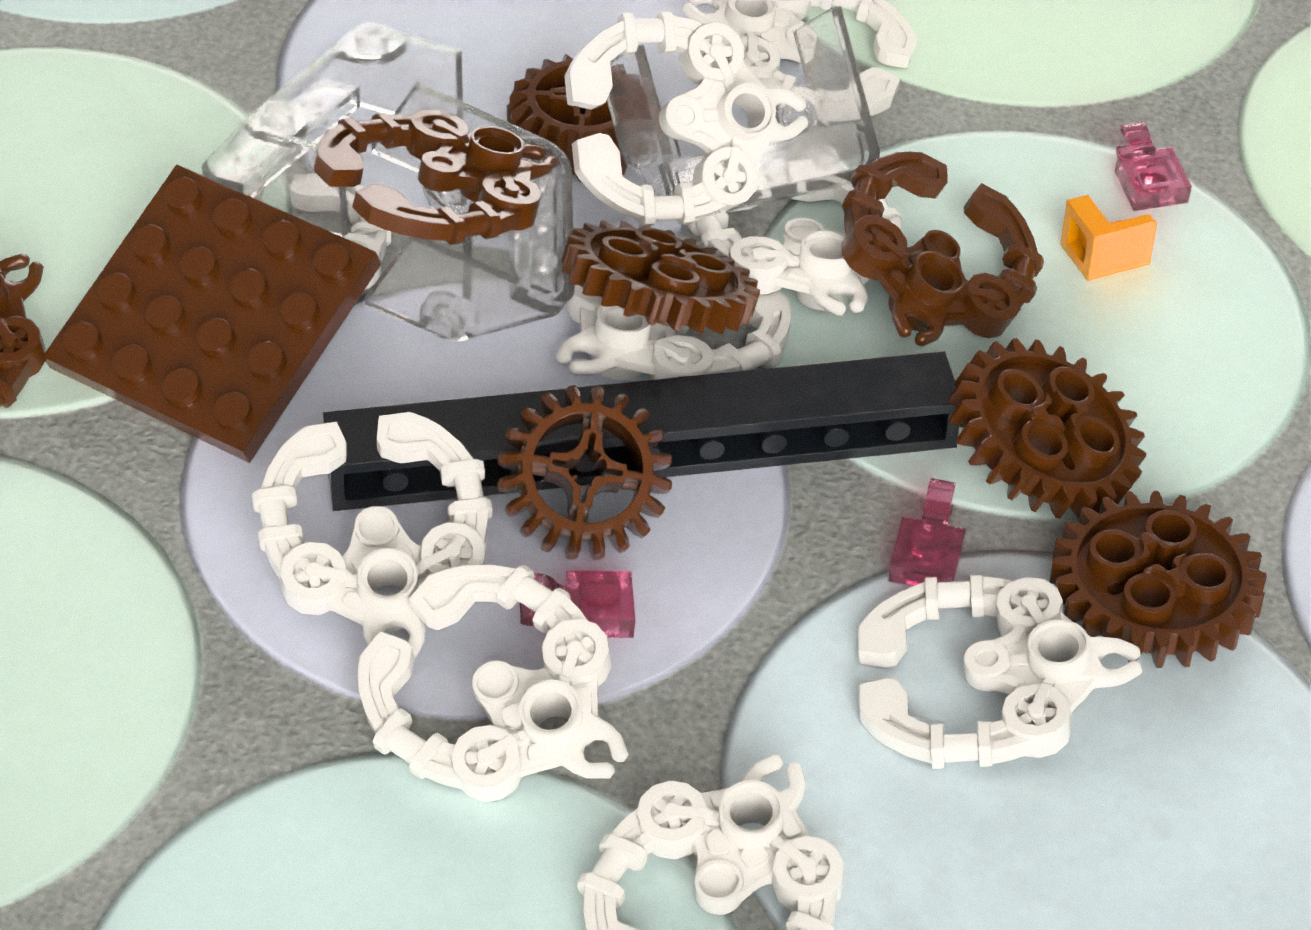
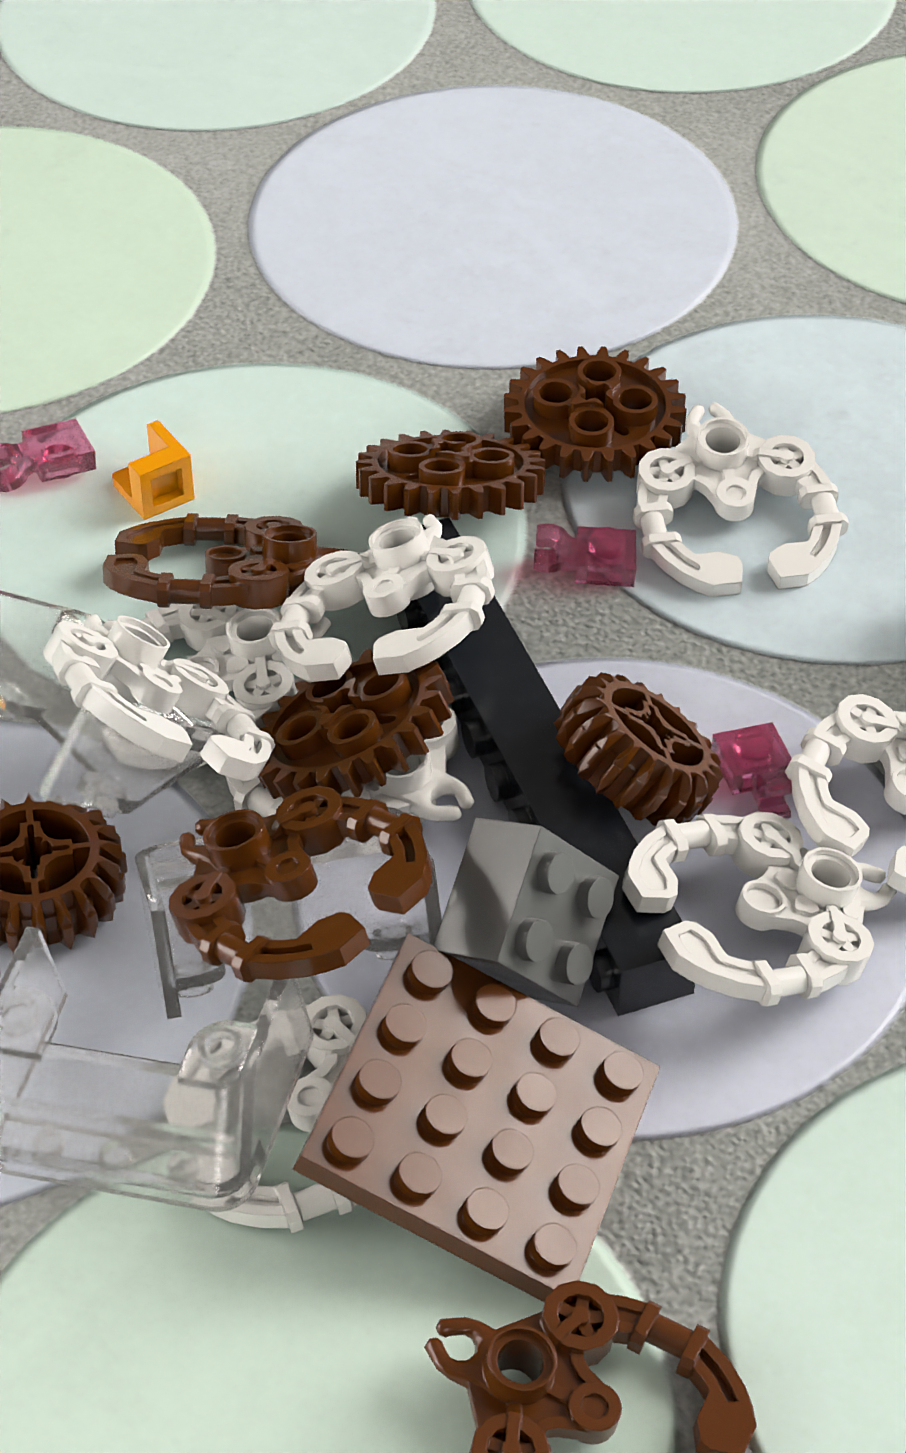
camera: 100 degrees left, 0 degrees up
none -> white piece [268,514,495,682]
none -> dark grey brick [433,817,619,1007]

